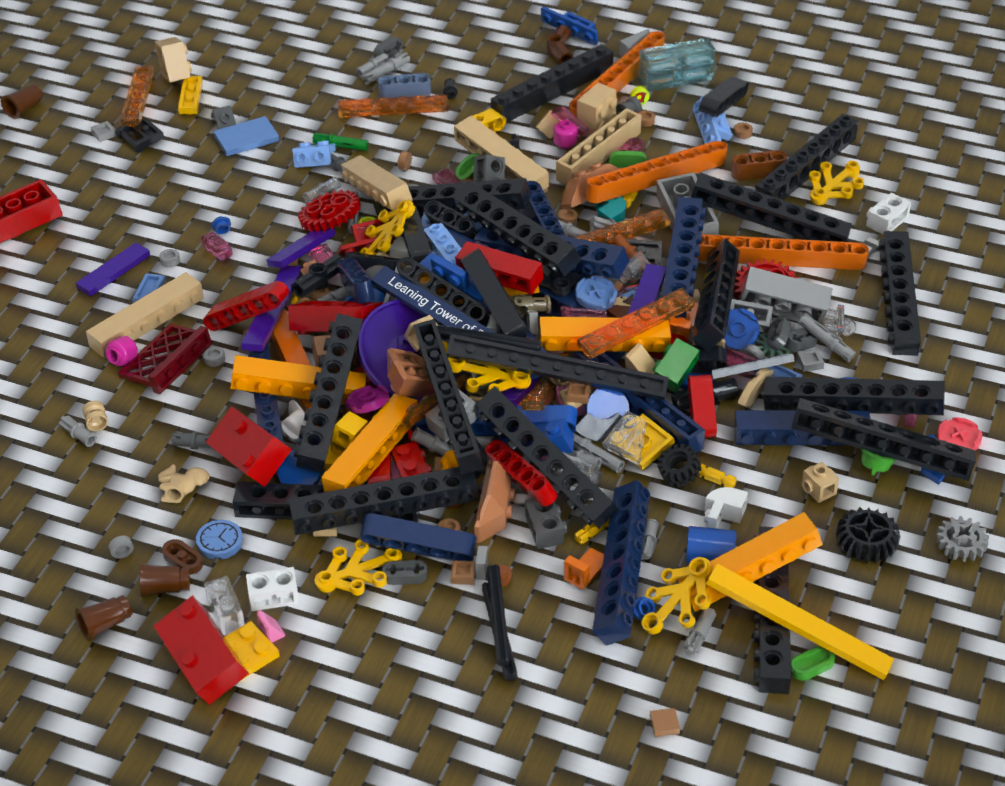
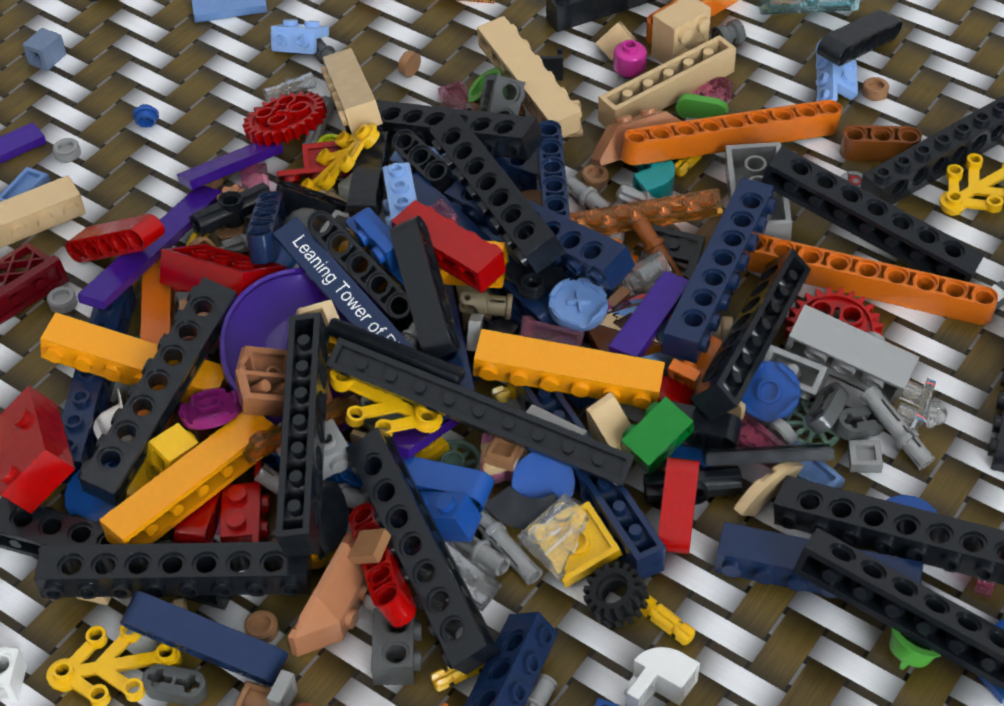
camera: 15 degrees right, 5 degrees up
clear pink beam [201,231,233,261] -> none
green axle [312,133,369,151] -> none
yellow piece [473,108,506,132] -> none
clear orange plate [521,382,557,410] -> none
clear pink tile [551,106,590,137] -> none
clear orange plate [577,288,695,360] -> none
neon yellow tile [630,86,649,105] -> none
medium nougat tile [638,110,655,127] -> none
tan brick [802,462,839,503] -> none
none -> sand blue brick [22,28,67,71]
none -> medium nougat tile [347,528,391,565]

